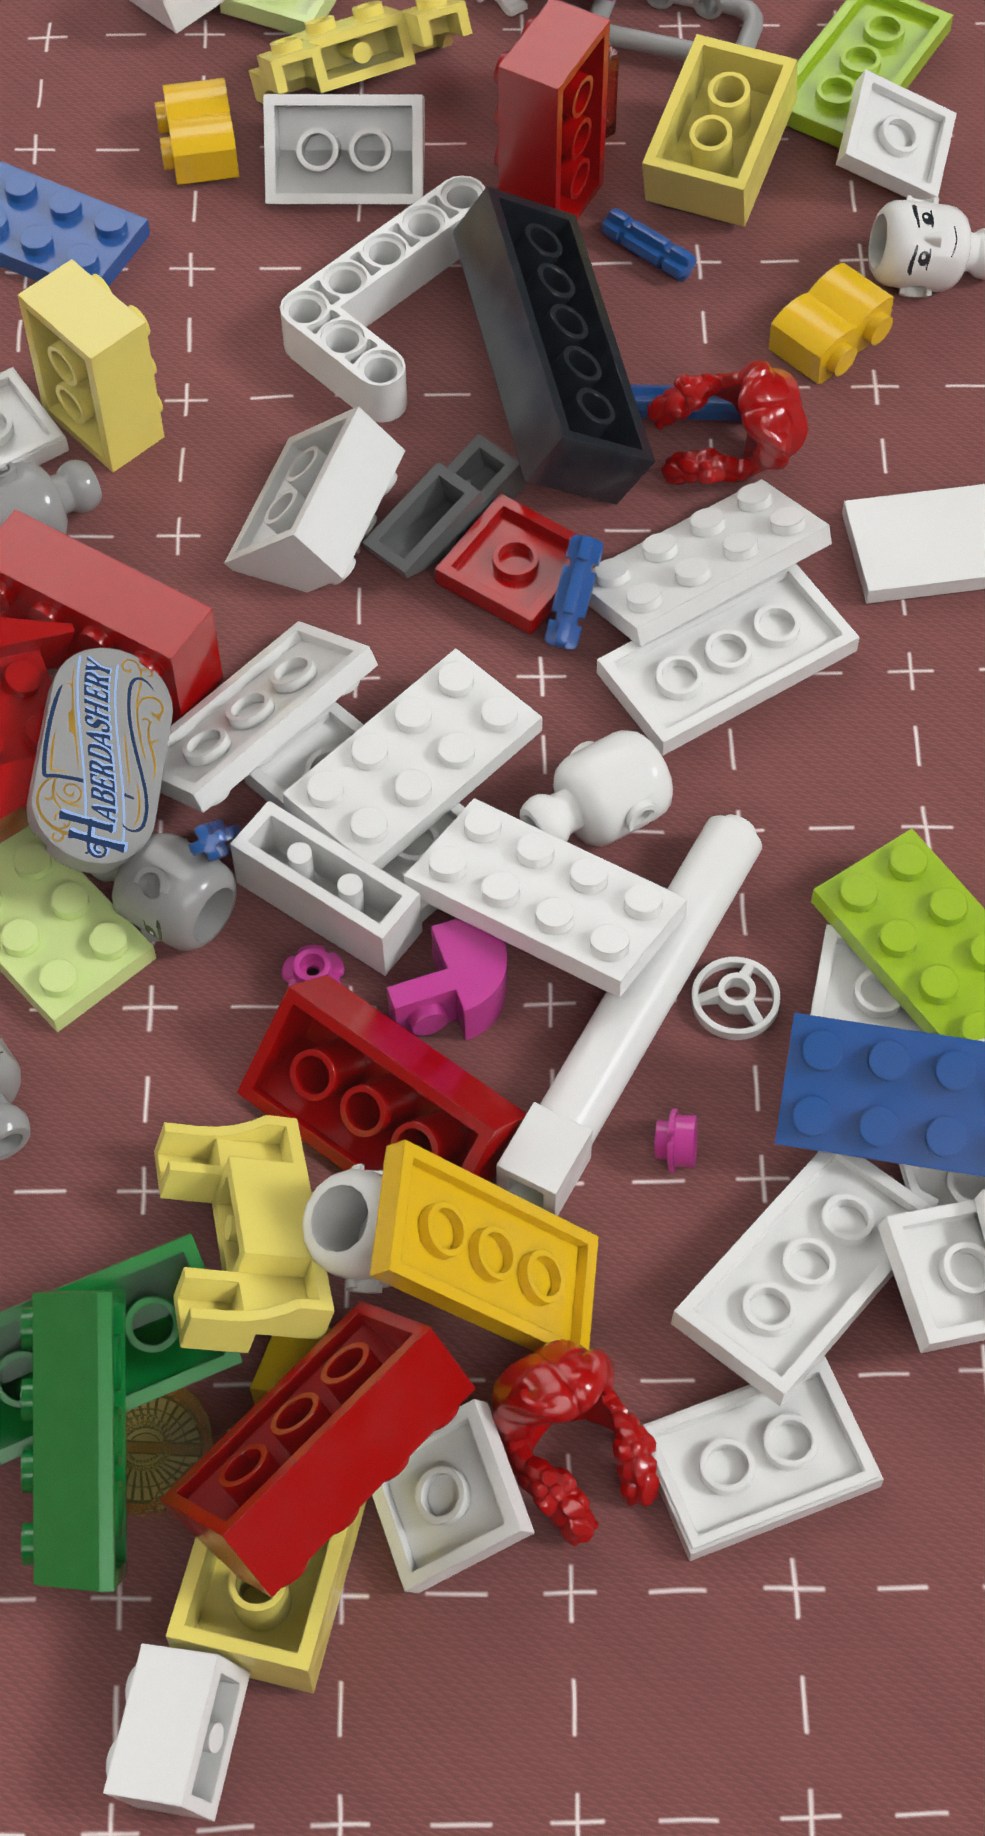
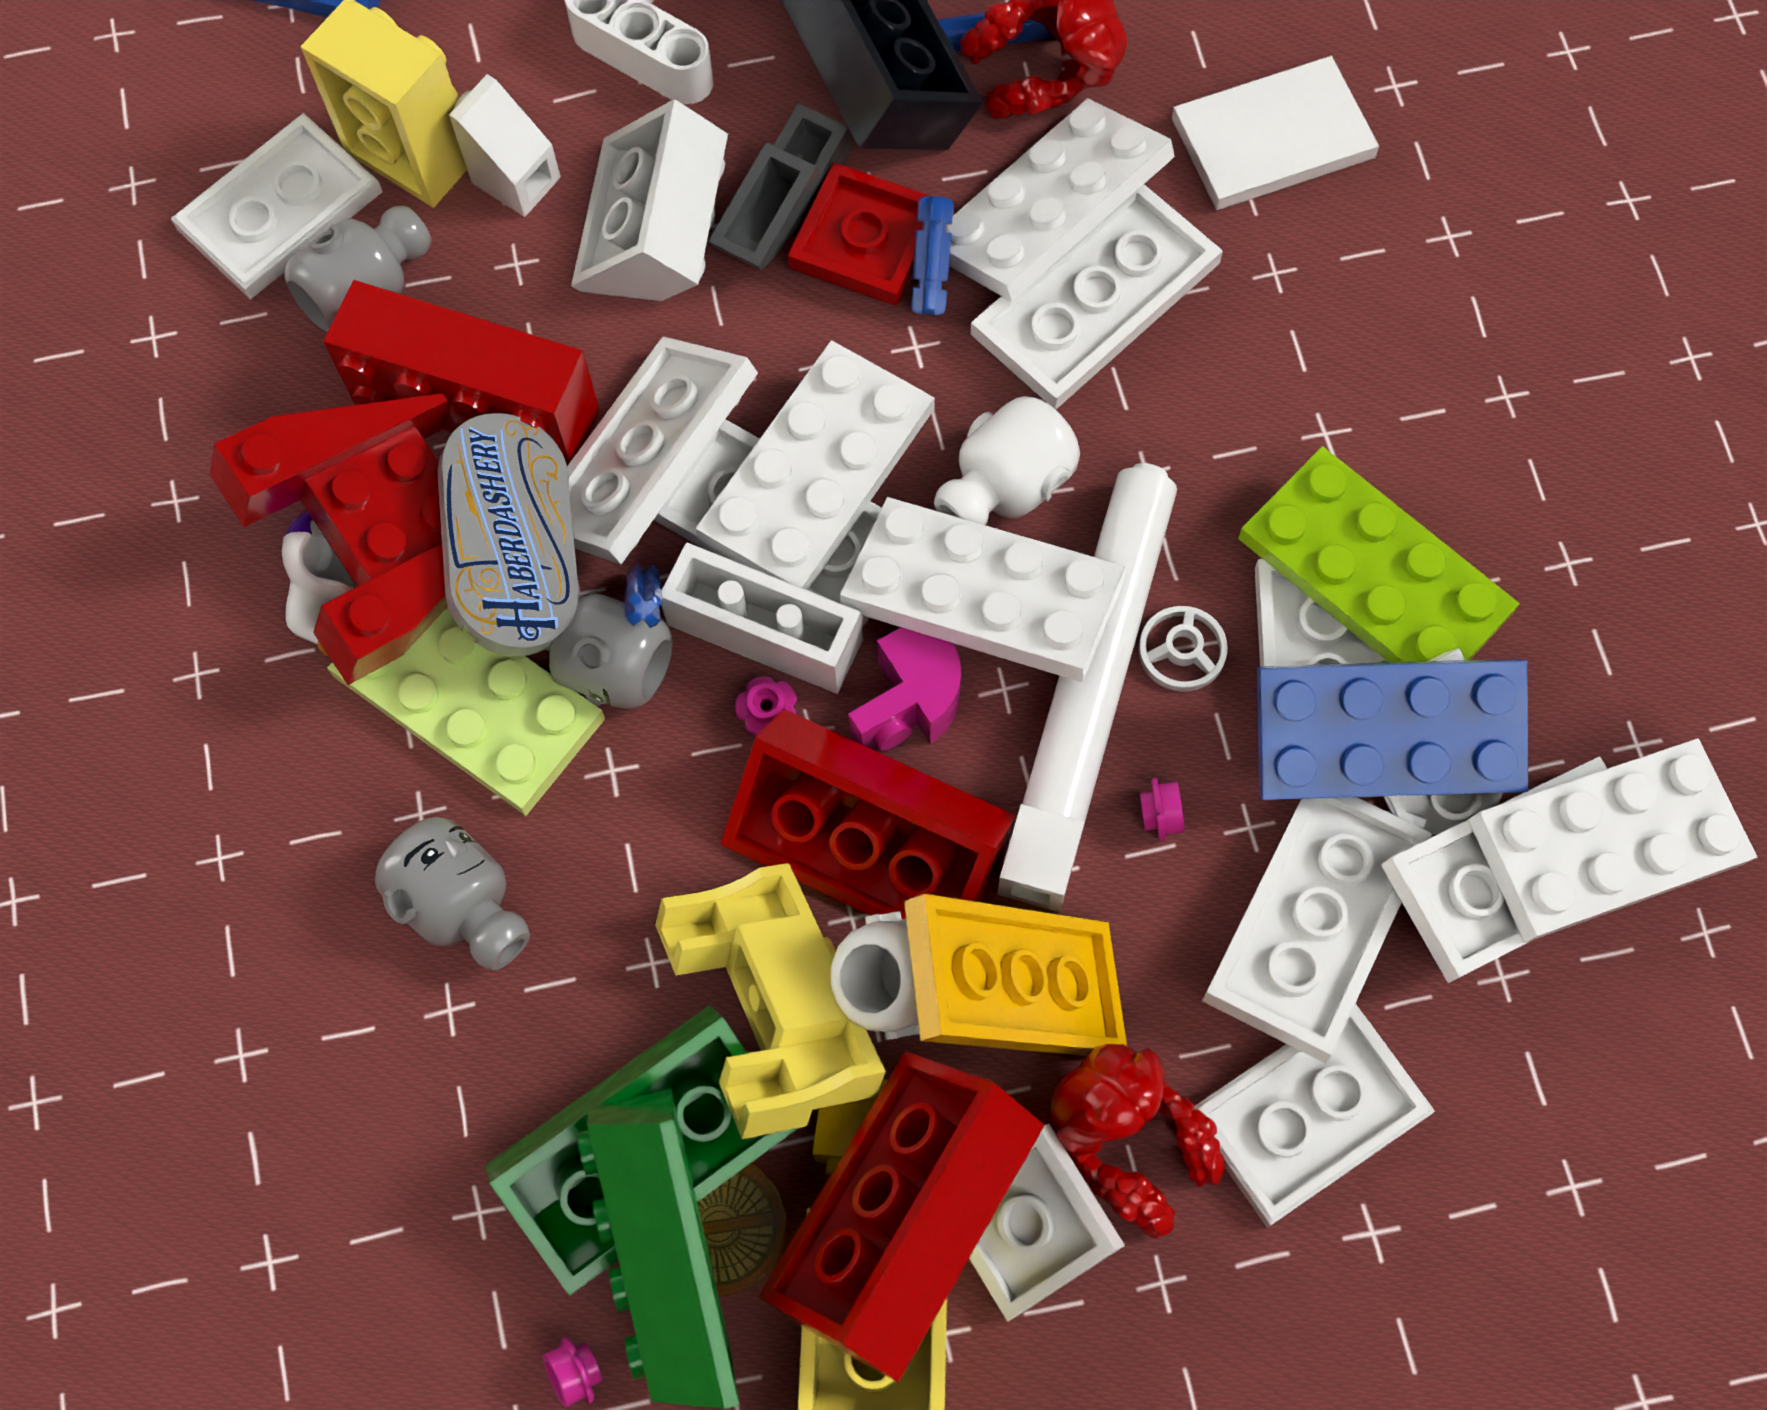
camera: 10 degrees left, 10 degrees up
none -> white slope [449,74,561,217]

